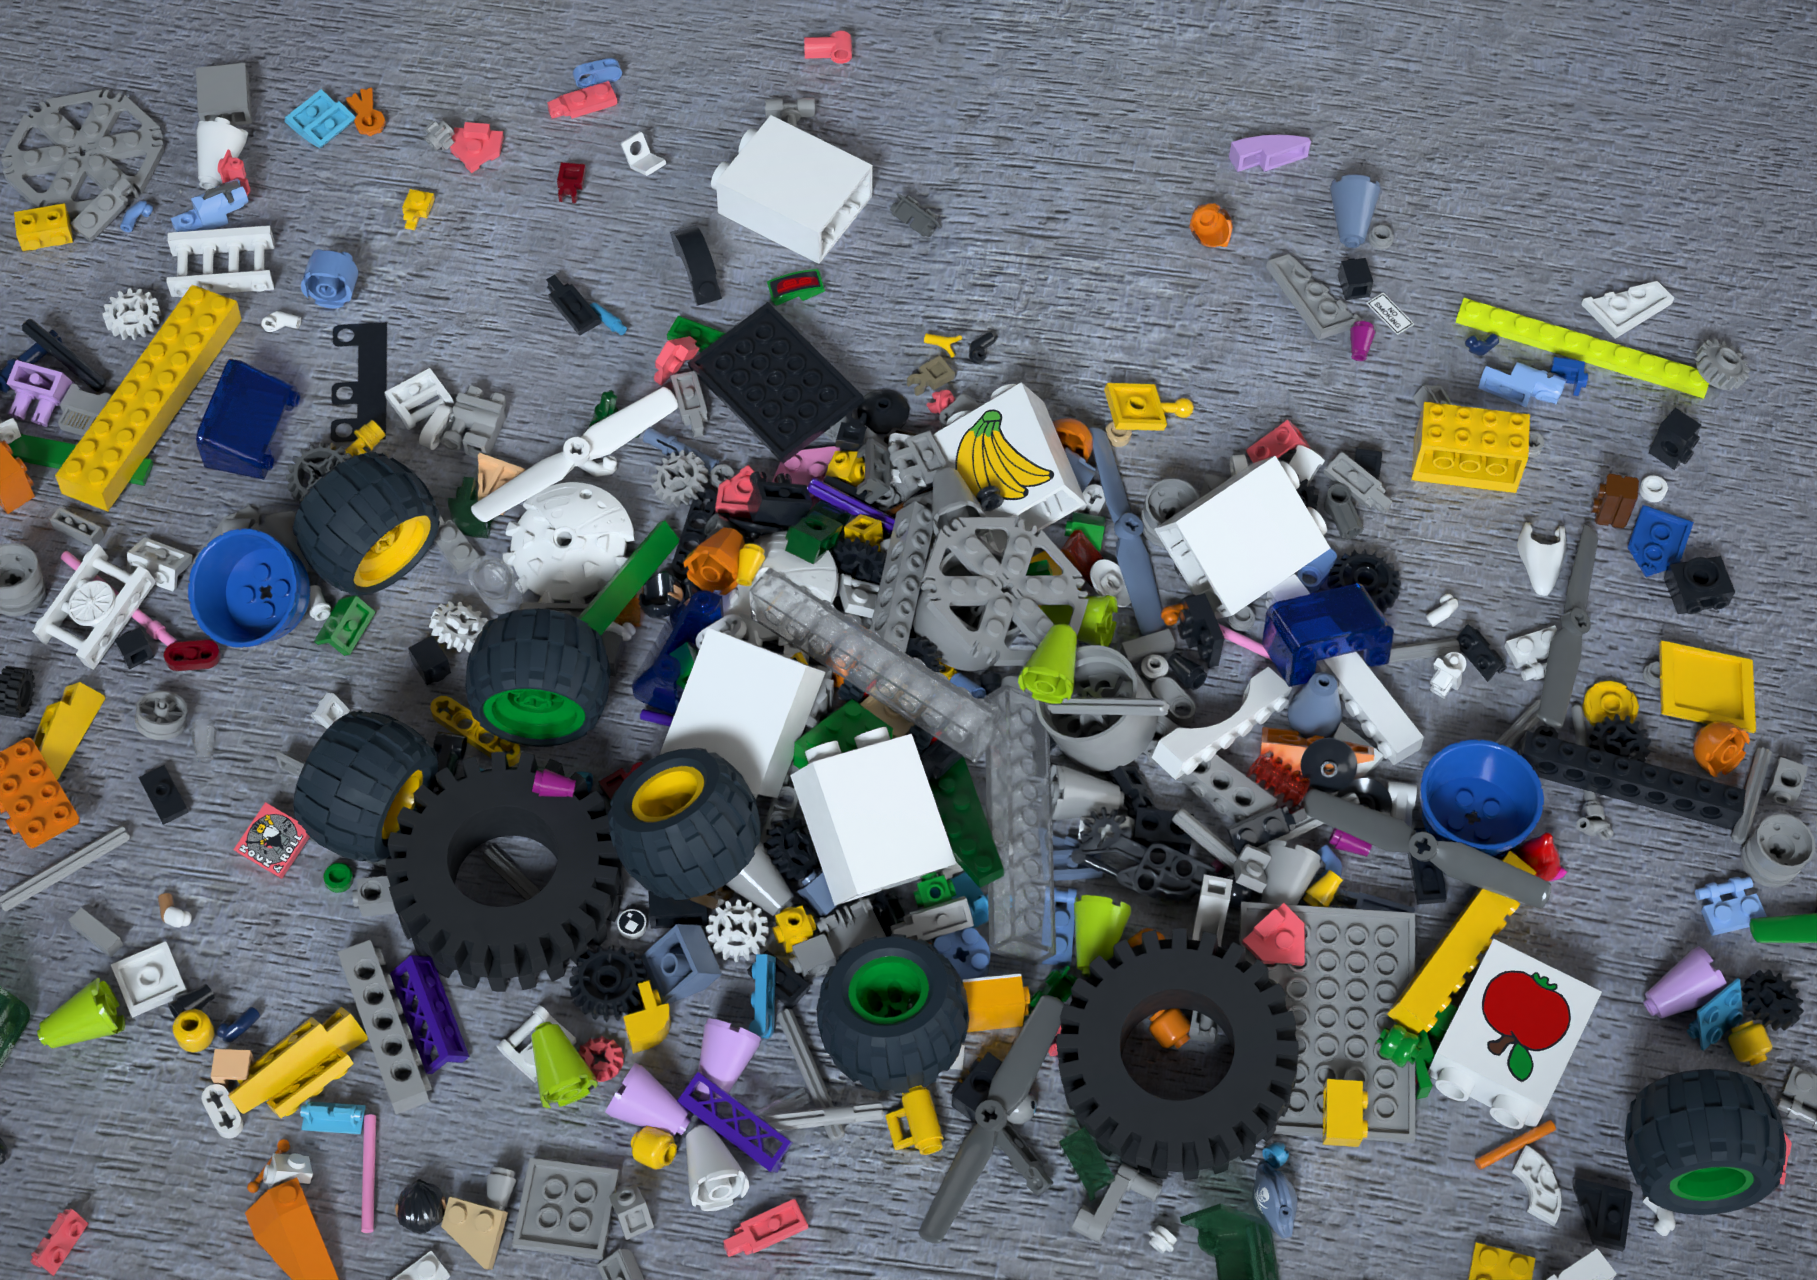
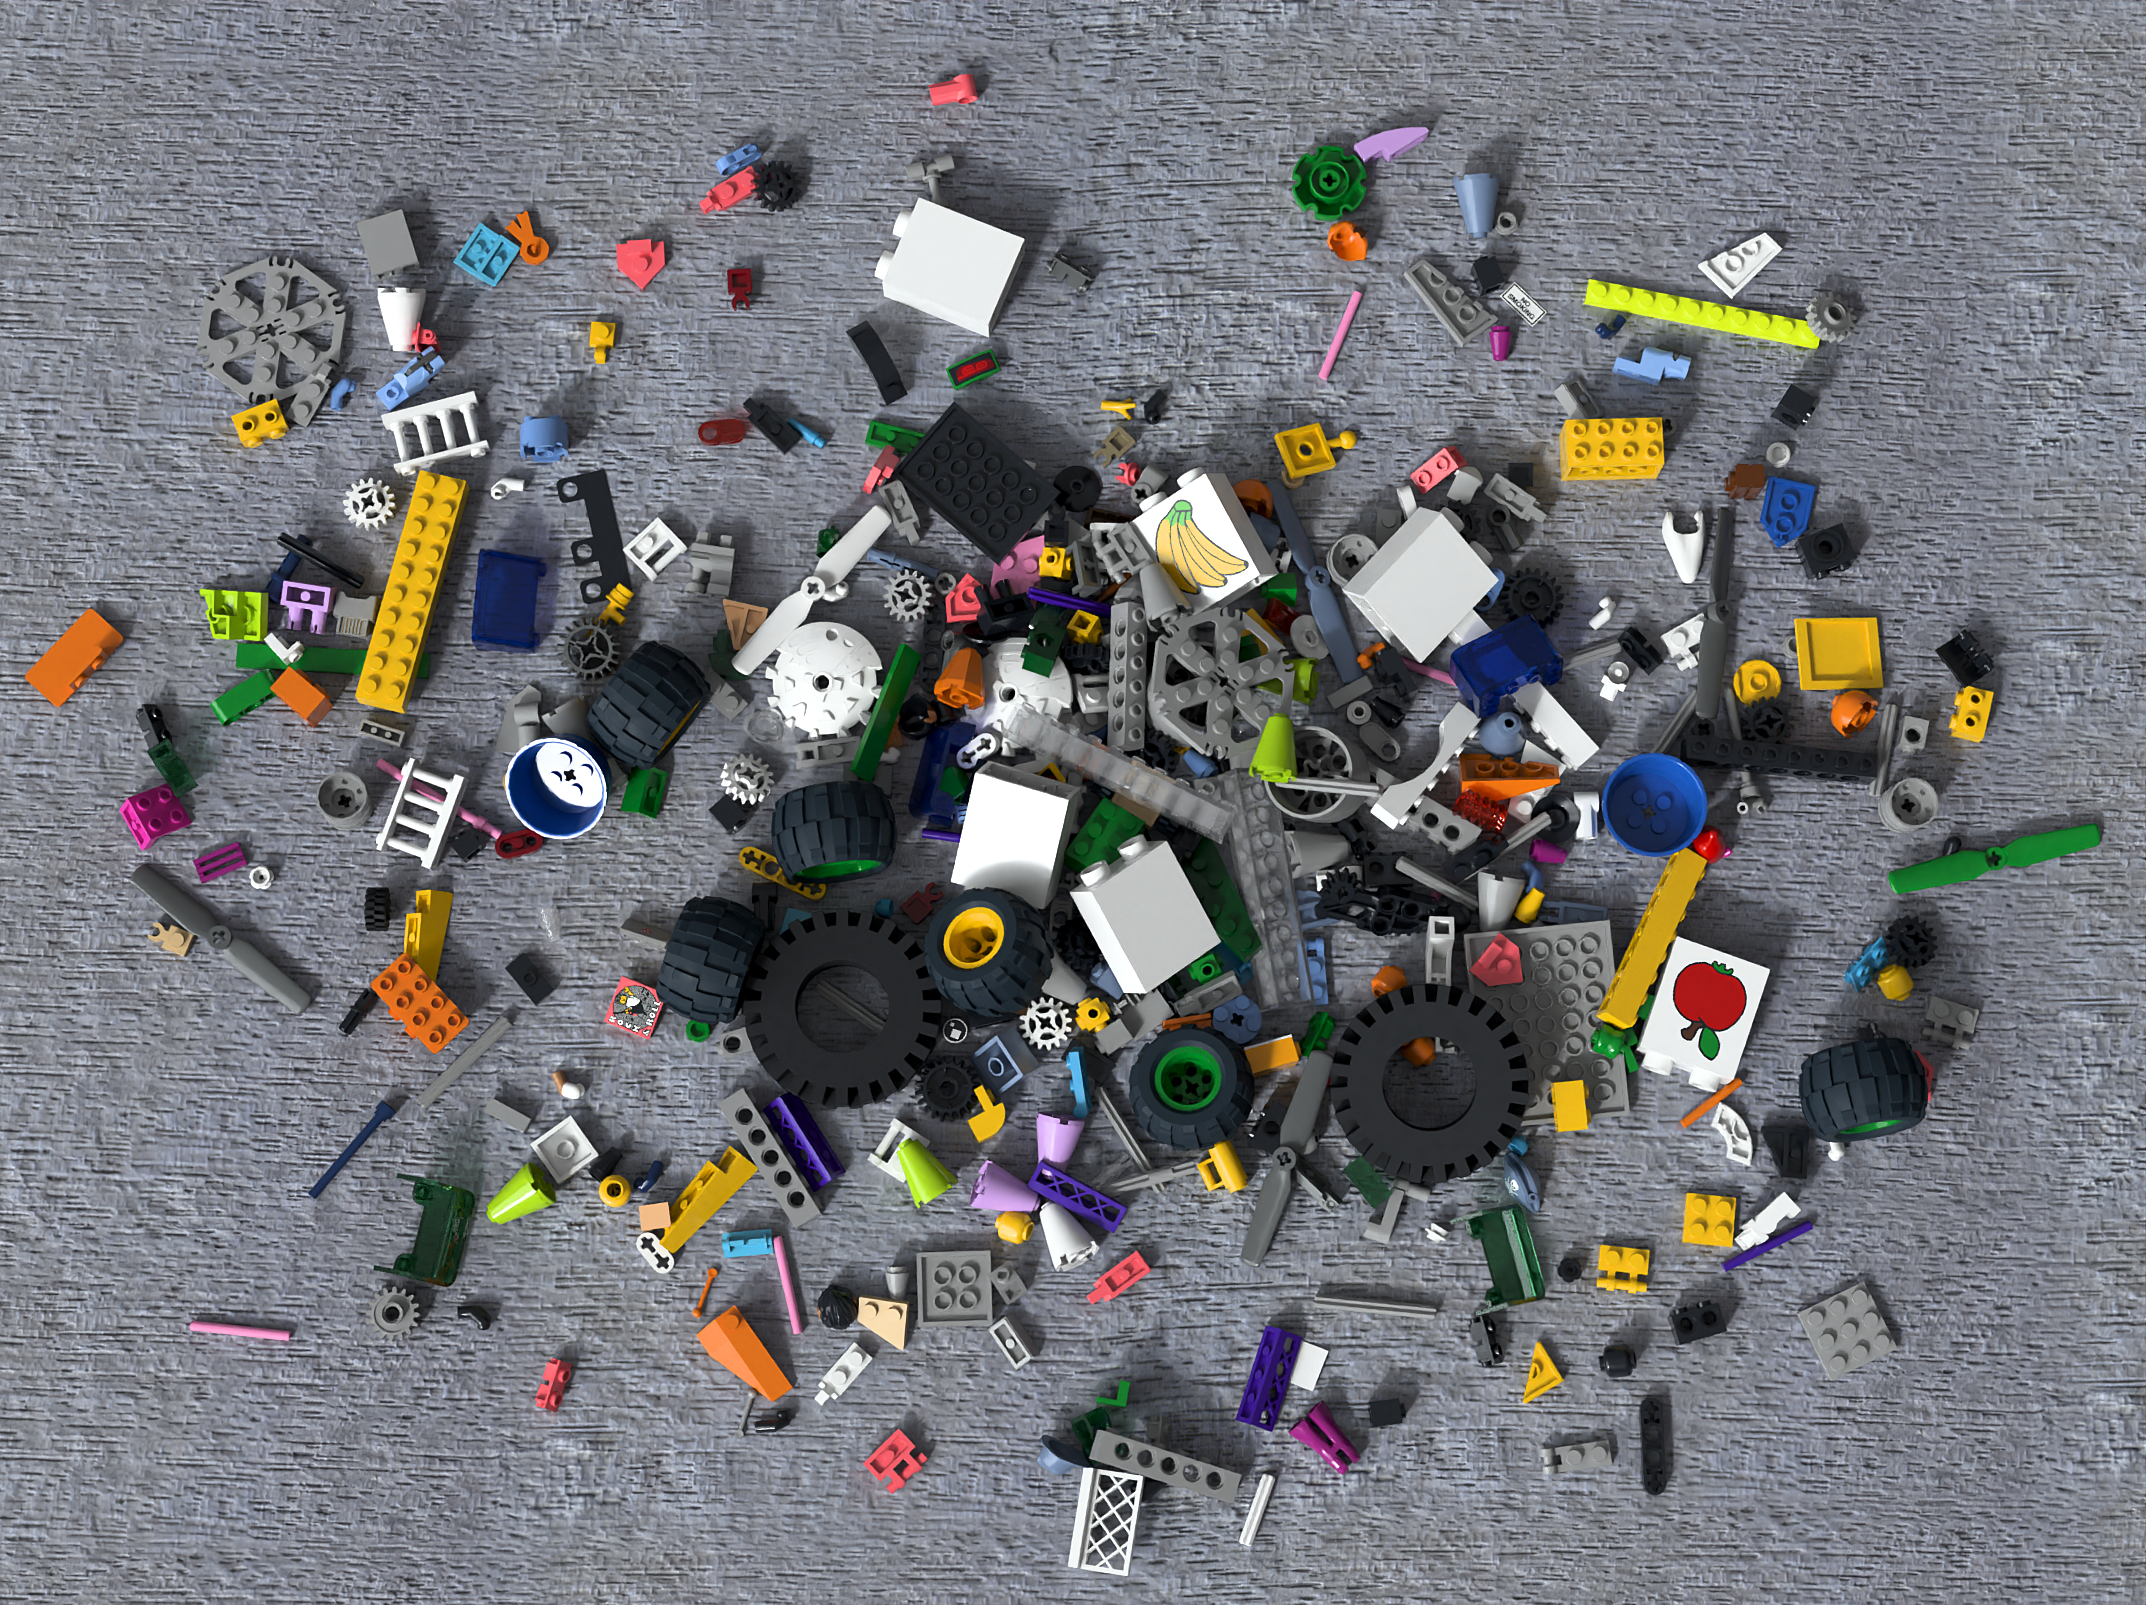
camera: 10 degrees left, 20 degrees up
white wheel [68,580,116,626] -> none
white bracket [127,537,192,591] -> none
light grey wheel [135,691,187,740] -> none
white bracket [263,1153,313,1189] -> none
yellow plate [266,1048,354,1119] -> none
white tile [311,693,350,729] -> none
white beam [419,404,455,450] -> none
light grey gear [424,120,455,151] -> none
magenta cone [532,768,576,797] -> none
coral gear [578,1036,624,1082] -> none
white bracket [621,131,667,176] -> none
yellow cone [736,544,765,586] -> none
black bush [976,486,1004,511] -> none
lime cone [1074,895,1131,977] -> none
light grey bracket [1233,844,1271,893] -> none
black dish [1301,738,1357,793] -> none
dark grey piece [1301,789,1552,909] -> none
black hinge [1407,828,1447,905] -> none
blue bracket [1549,357,1588,396] -> none
lavender cone [1643,946,1728,1018] -> none
light blue plate [1695,876,1767,936] -> none
none -> clear red piece [698,419,746,446]
none -> black gear [750,161,802,212]
none -> green piece [1292,145,1367,221]
none -> bright pink bar [1318,291,1362,380]

